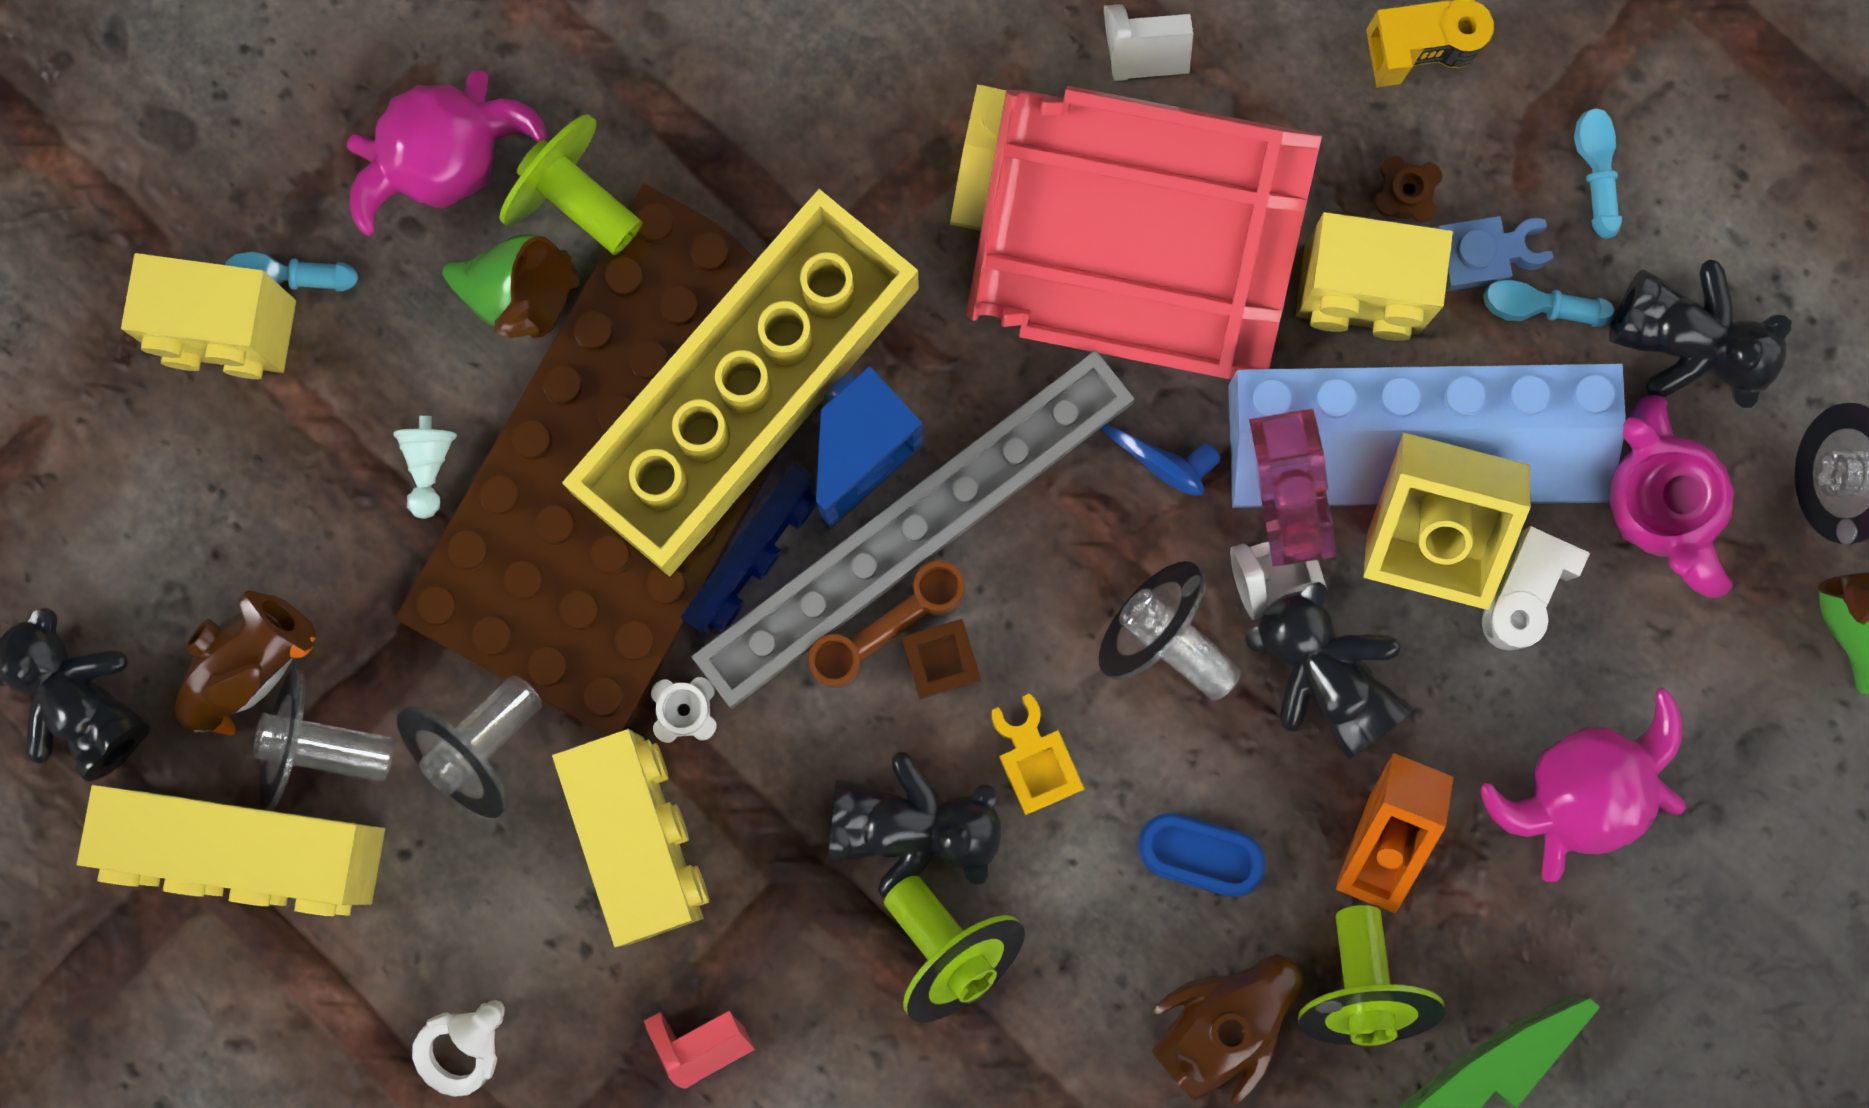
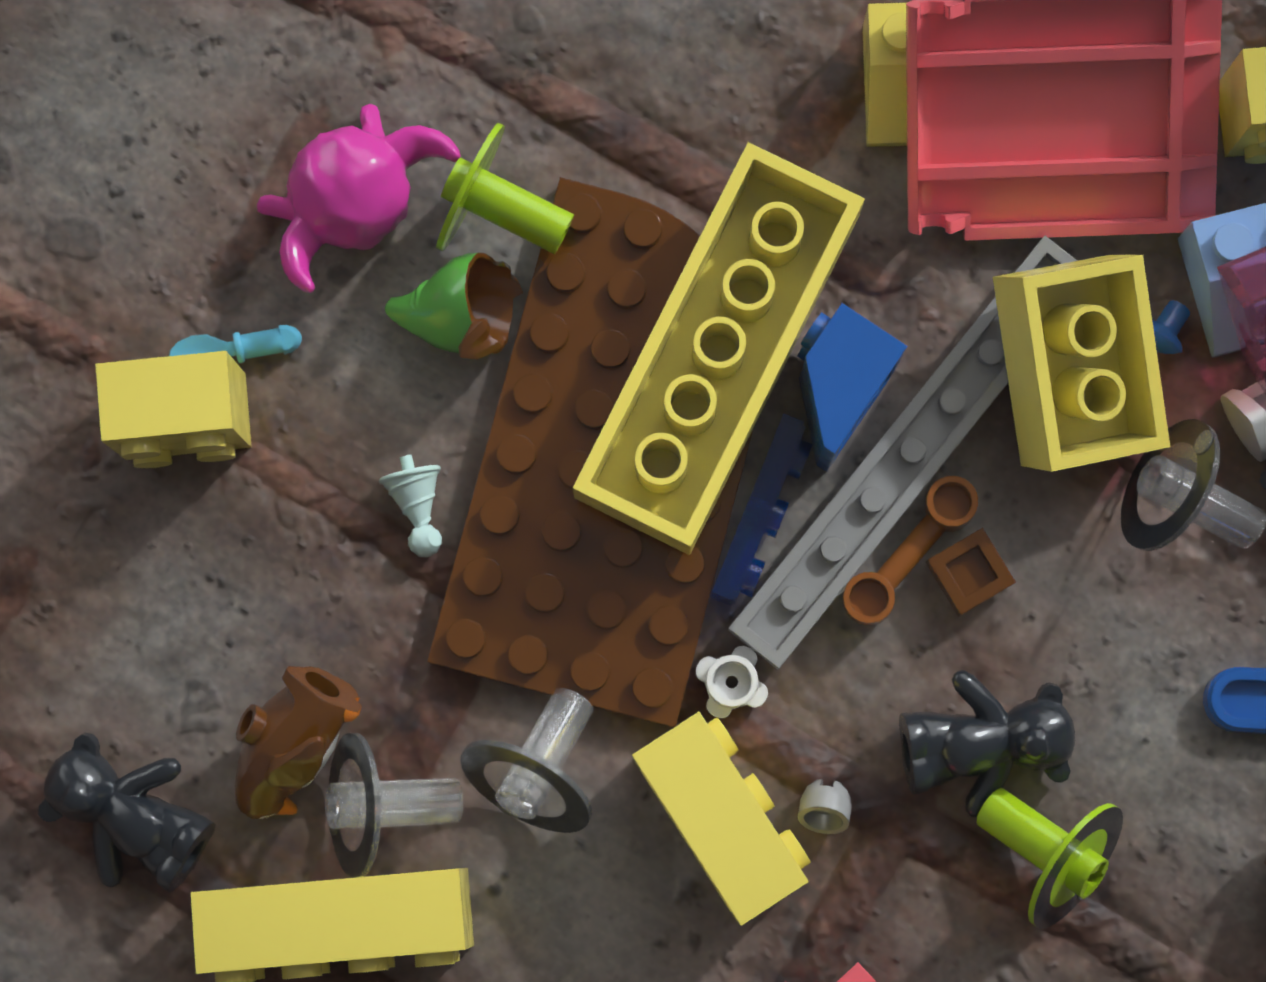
camera: 10 degrees left, 0 degrees up
yellow plate [991,694,1084,816] -> none
none -> light grey hinge [798,779,852,834]
none -> light yellow brick [993,255,1170,472]

